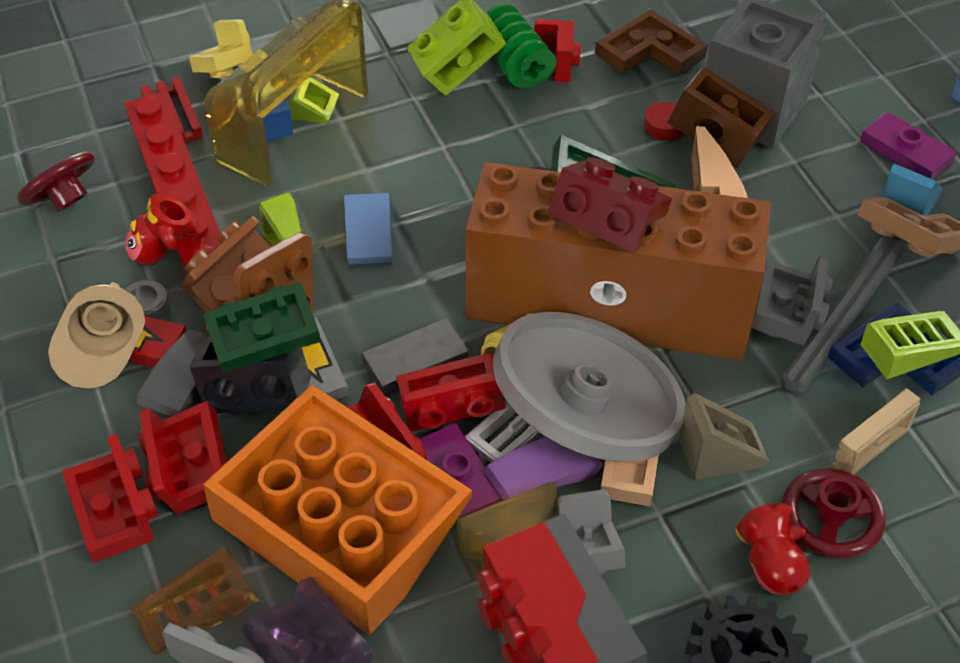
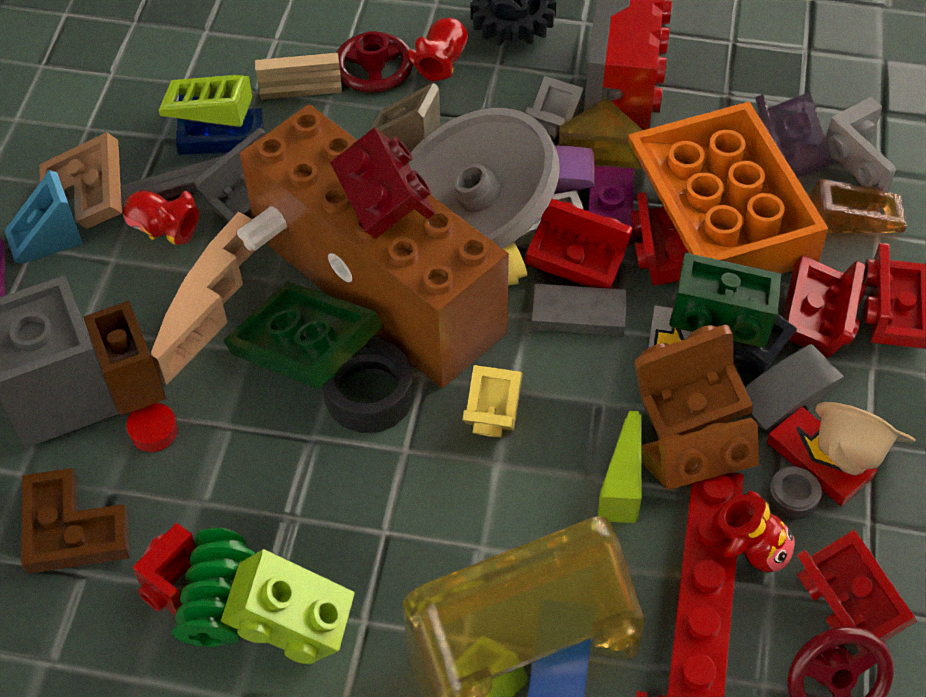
camera: 145 degrees left, 5 degrees up
medium blue slope [344,193,393,265] -> none
none -> red animal [123,190,199,245]
none -> light yellow bracket [462,365,523,438]
none -> red bracket [796,529,917,651]

